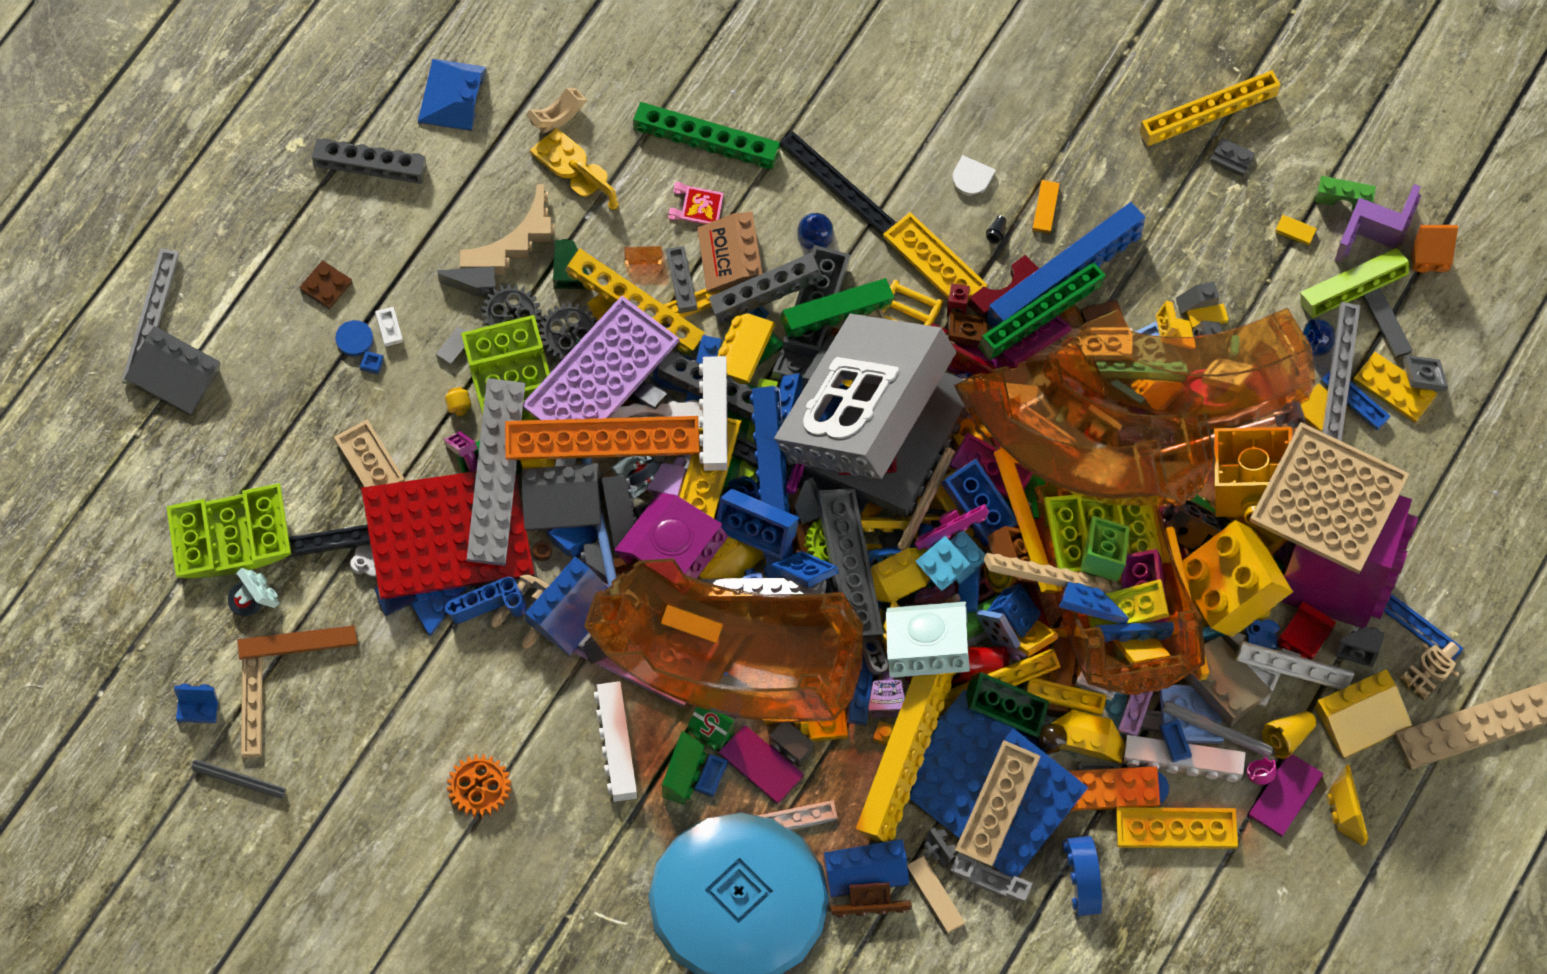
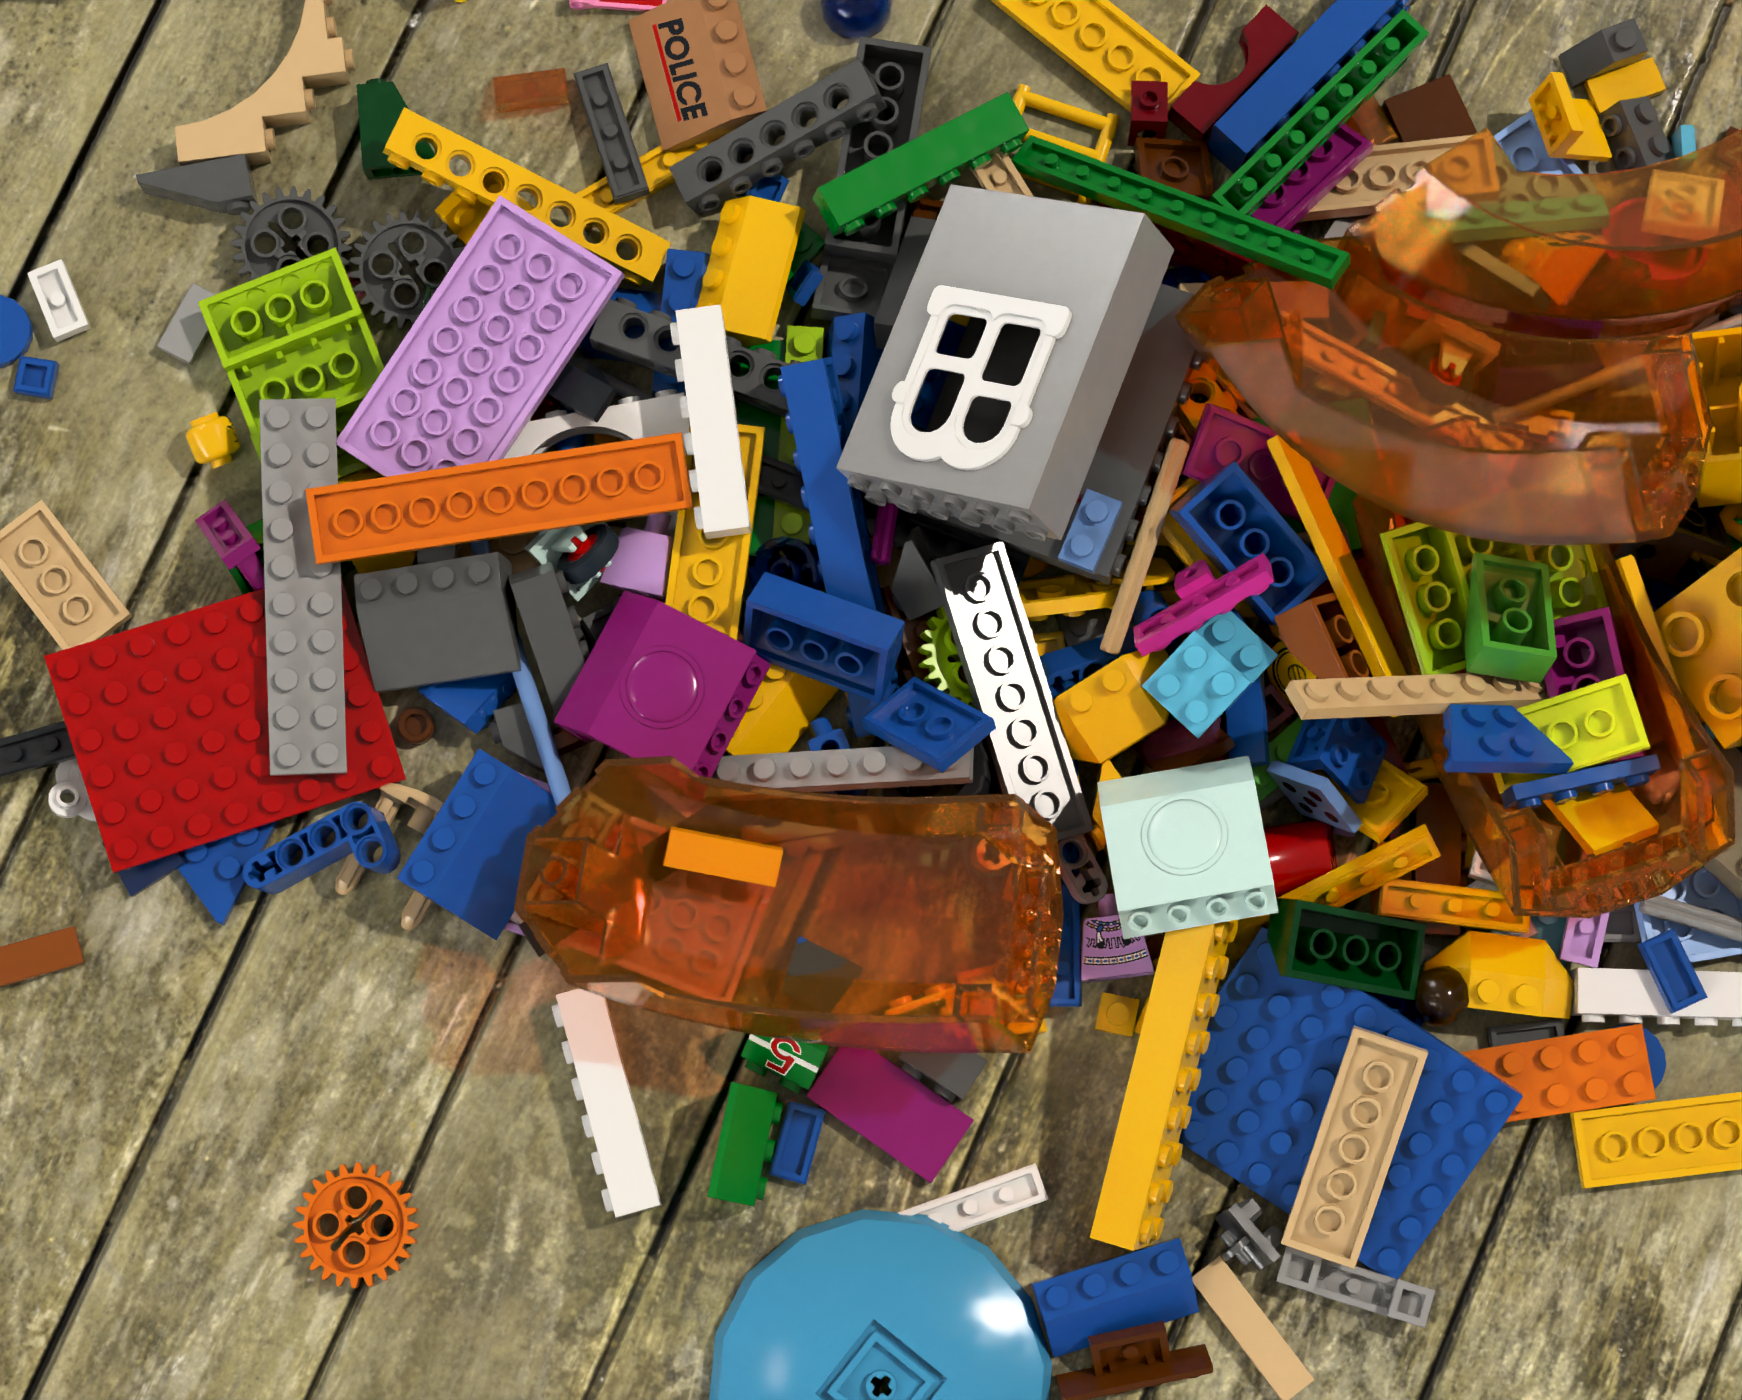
camera: 10 degrees left, 15 degrees up
blue brick [1062,836,1102,916] -> none
none -> blue tile [787,259,824,307]
none -> green plate [1011,135,1351,290]
none -> medium blue plate [1058,489,1123,574]

